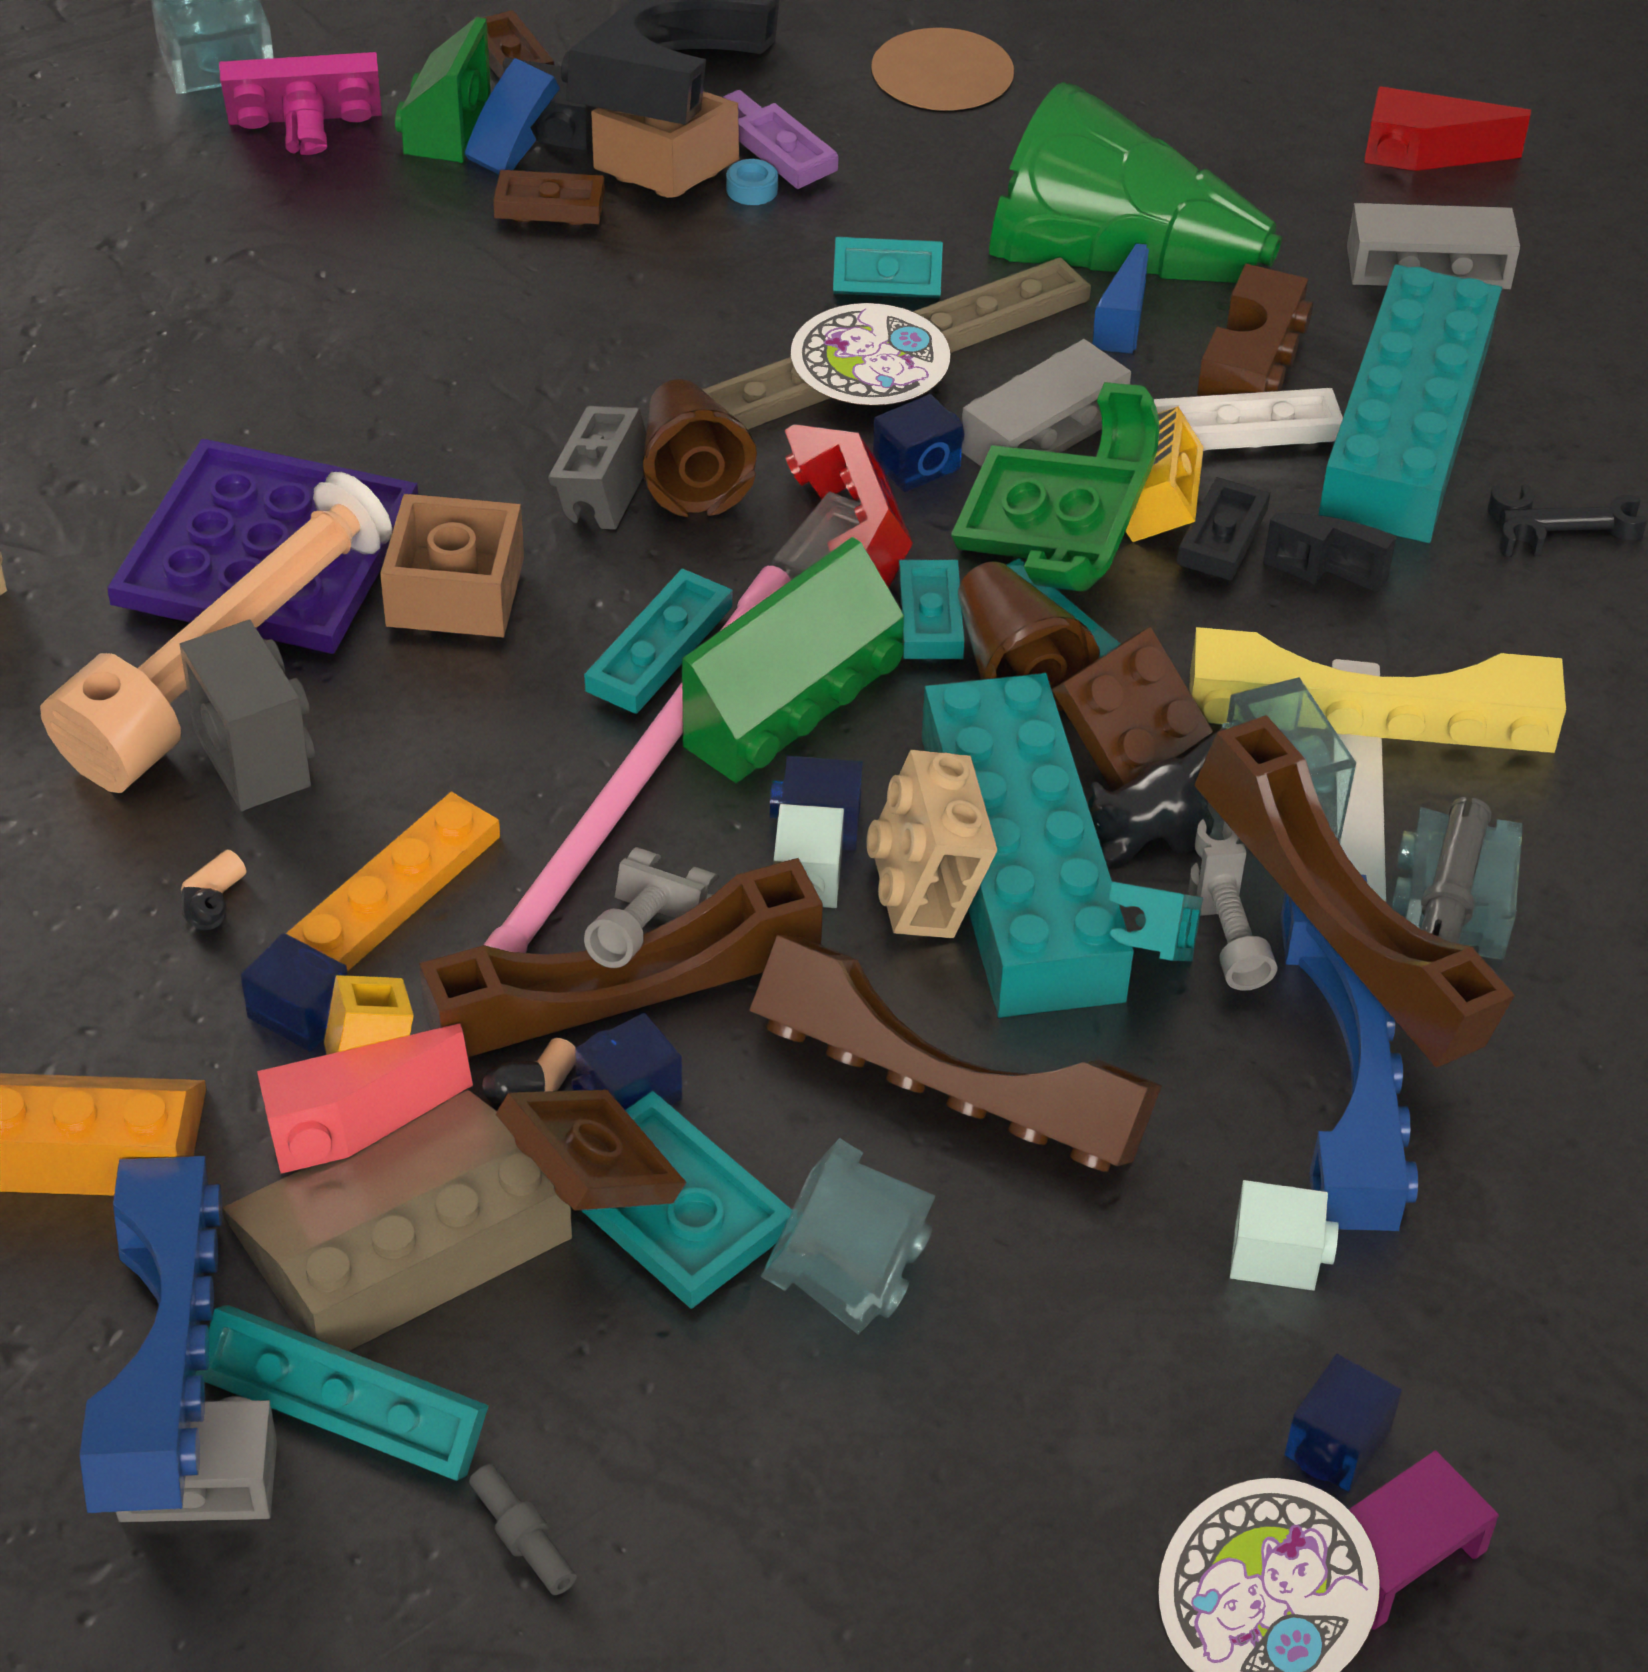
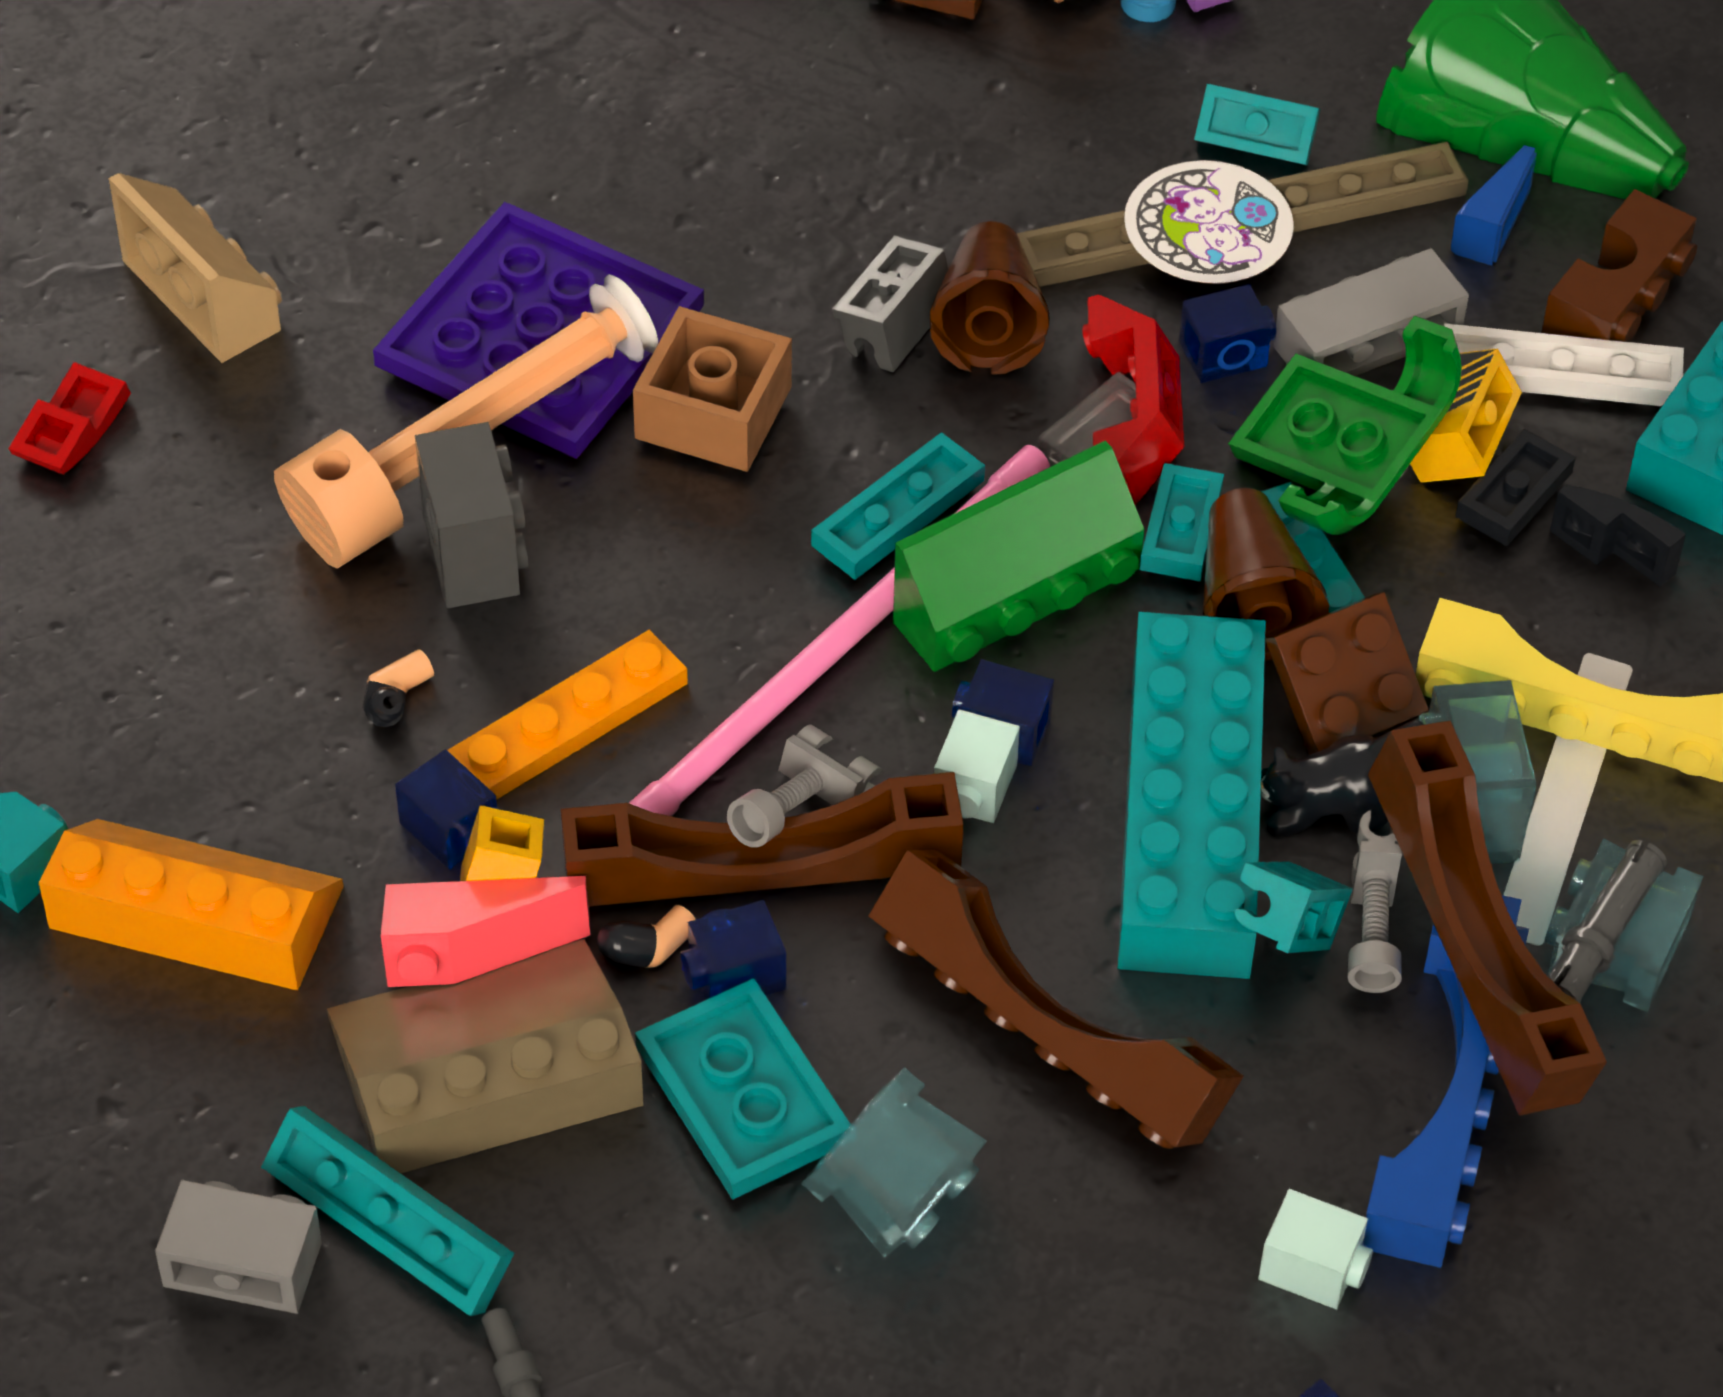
camera: 15 degrees right, 5 degrees up
blue arch [79,1156,222,1513] -> none
reddish brown plate [496,1090,686,1211] -> none
tan brick [867,750,997,938] -> none

